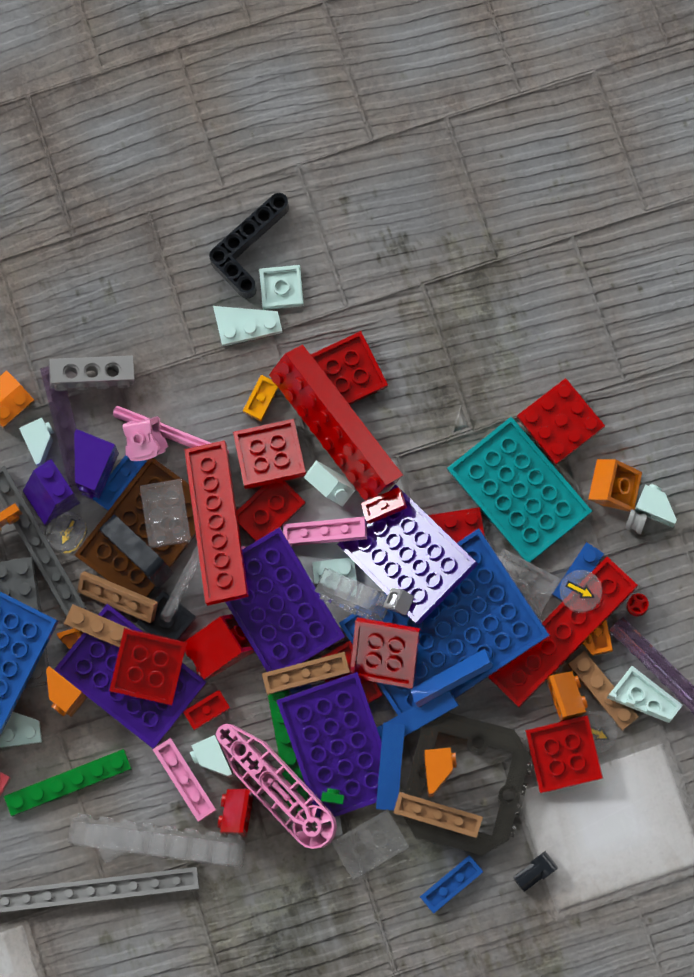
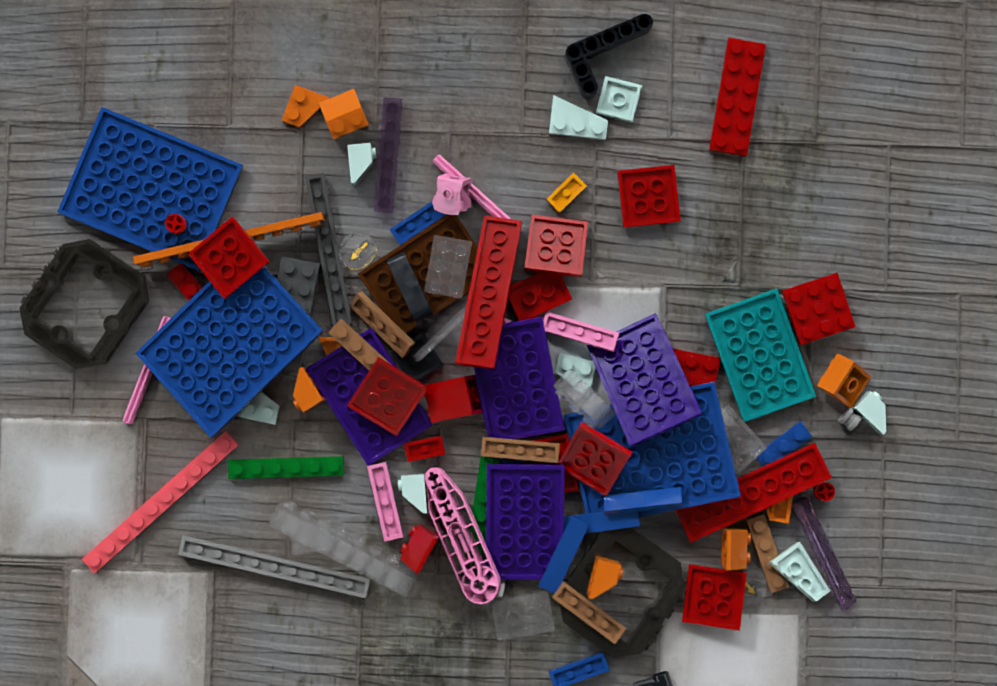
camera: 15 degrees right, 10 degrees up
dark purple slope [23,459,80,526] -> none
light grey brick [49,355,134,391] -> none
dark purple slope [74,429,119,499] -> none
red brick [269,344,403,501] -> none
light aqua slope [304,460,355,507] -> none
green plate [321,788,344,804] -> none
plate [361,487,407,524] -> none
light grey slope [383,588,414,615] -> none
clear tile [560,570,603,613] -> none
none -> red plate [708,38,766,157]

